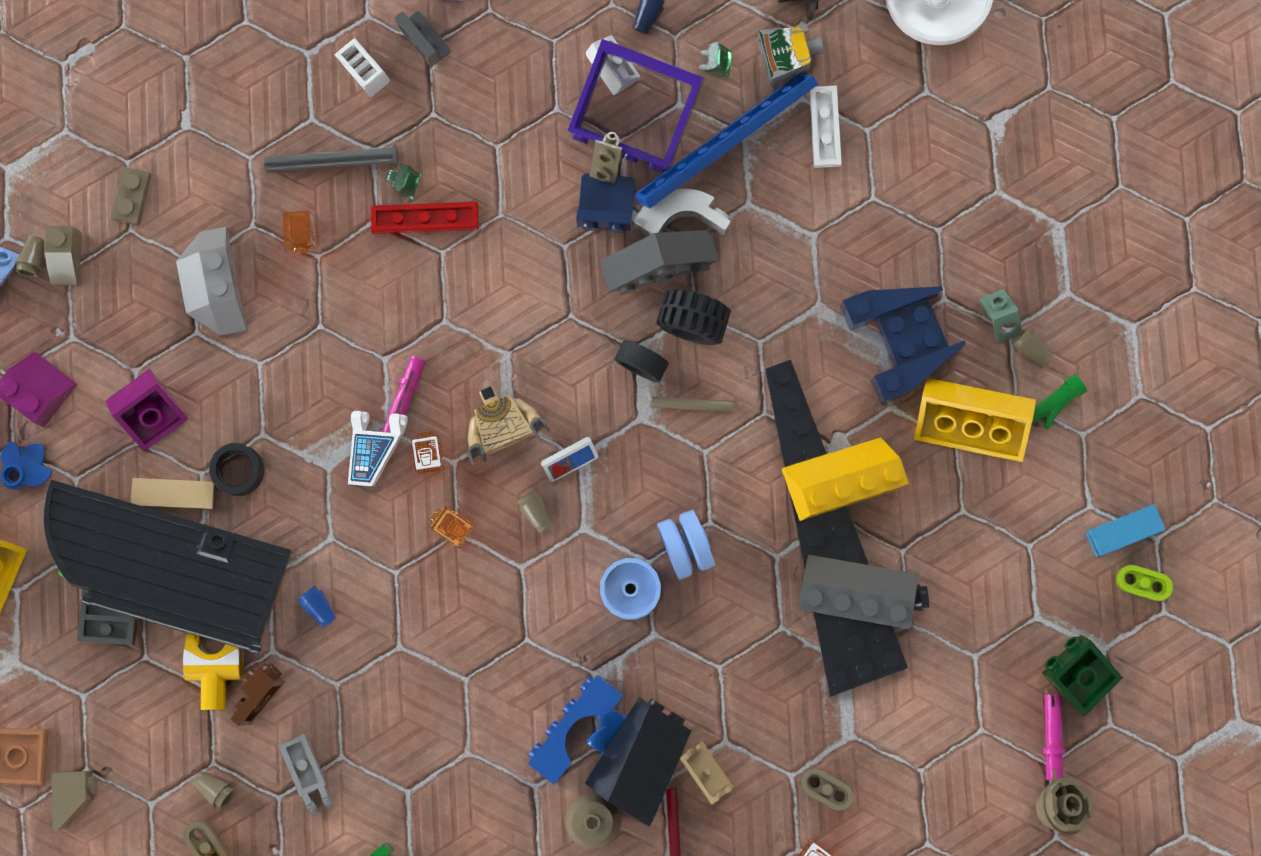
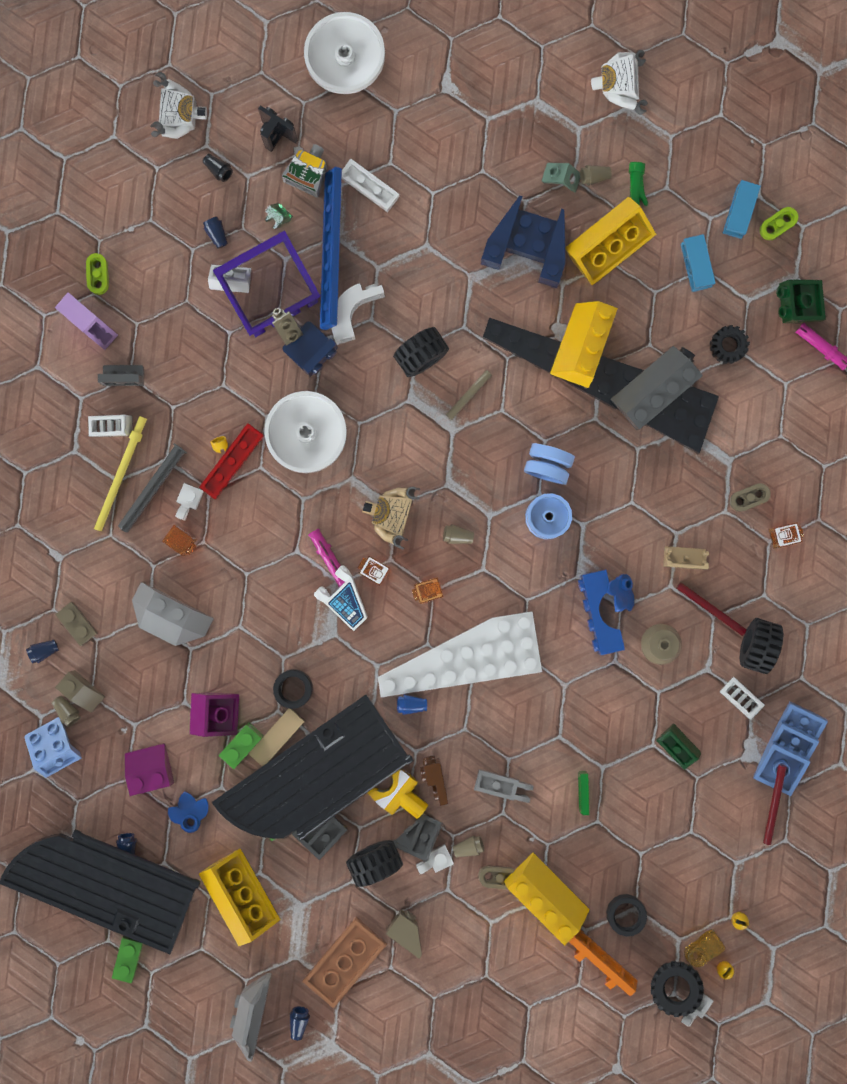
camera: 55 degrees left, 5 degrees up
clear green tile [385,163,421,199] -> none
slope [541,437,598,482] -> none
black slope [585,697,691,826] -> none
dark grey brick [600,230,719,295] -> none
black tyre [614,340,669,383] -> none
none -> dark blue cone [26,639,59,664]
none -> light yellow bar [94,416,147,532]
none -> white plate [175,483,204,521]
none -> yellow hinge [210,436,228,453]
none -> bright green brick [218,722,264,769]
none -> white dish [265,391,347,473]
none -> black tyre [346,840,403,887]
none -> white wing [378,612,542,697]
none -> dark grey wing [393,814,443,862]
none -> white plate [416,844,454,874]
none -> white torso [591,50,648,115]
none -> dark azure piece [680,234,716,292]
none -> black tyre [710,325,750,364]

